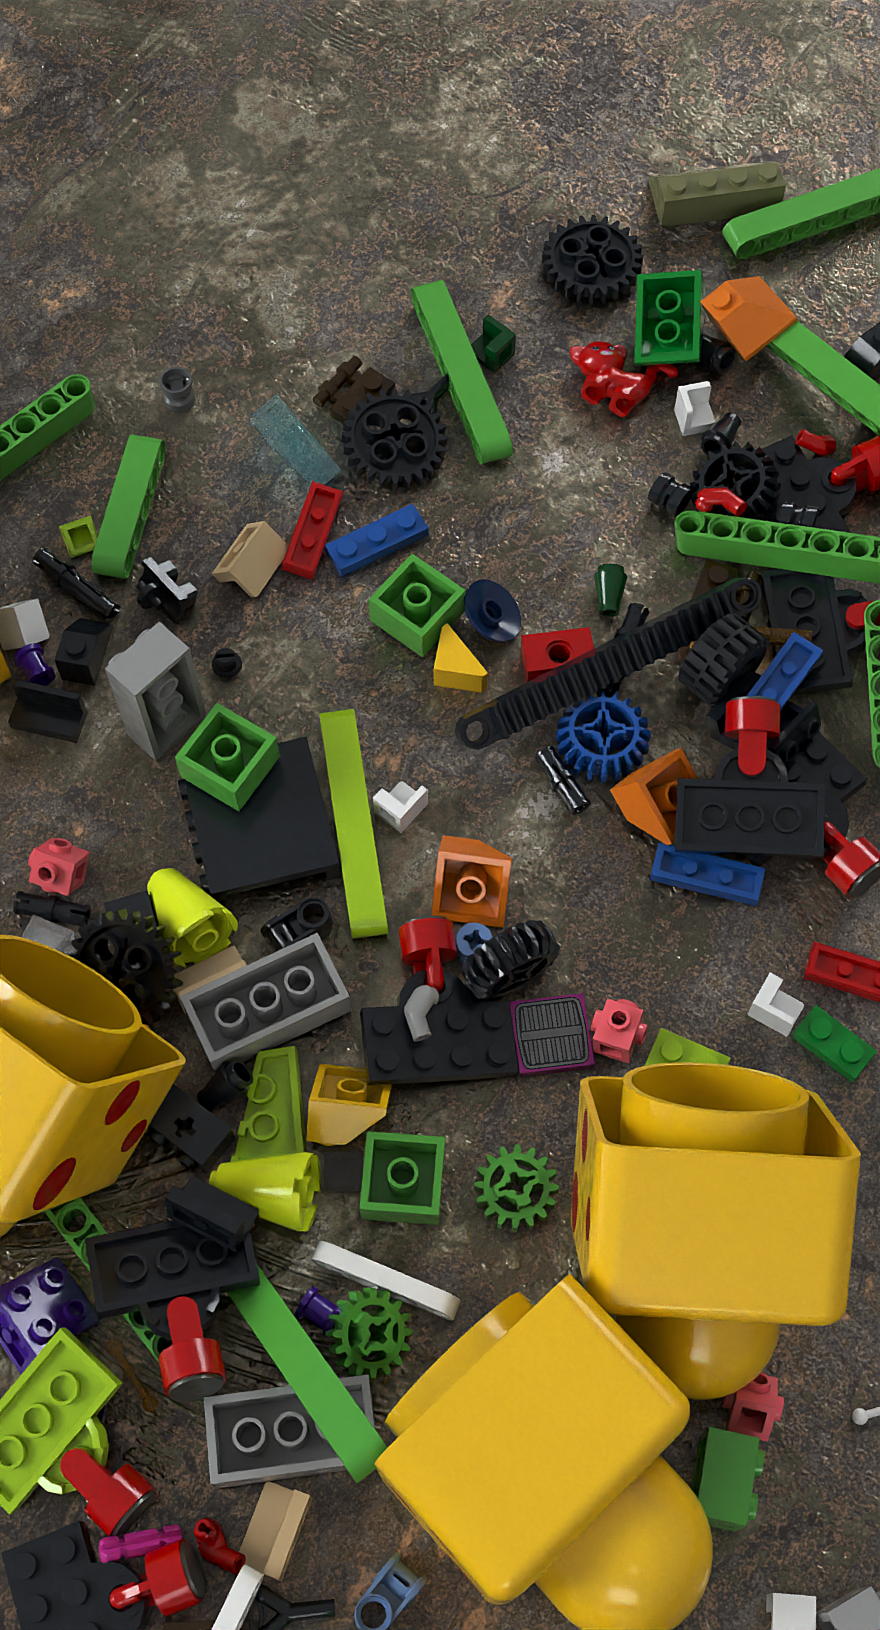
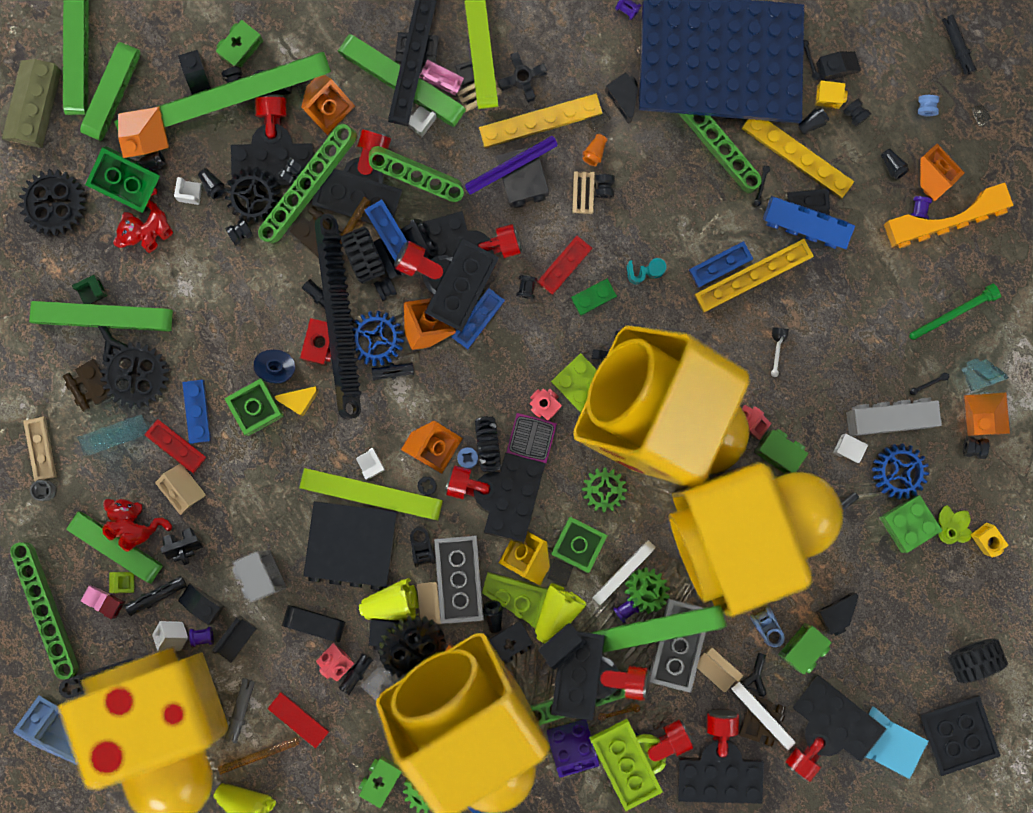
camera: 70 degrees left, 20 degrees up
dark pink axle [98,1524,182,1563] -> none
bright green brick [175,703,280,811] -> none
red arm [194,1517,246,1575] -> none
black piece [211,648,242,678] -> none
light grey arm [404,985,439,1042] -> none
dark green cone [594,563,628,617] -> none
red arm [695,487,747,517] -> none
white panel [747,973,804,1037] -> none
red arm [795,429,837,457] -> none
none -> tan tile [23,416,57,481]
none -> bright green beam [80,42,140,141]
none -> leg [81,585,125,619]
none -> red animal [103,499,173,552]
none -> black beam [282,605,346,642]
none -> black wheel [374,276,397,301]
none -> black bush [417,476,437,496]
none -> black bush [516,275,538,299]

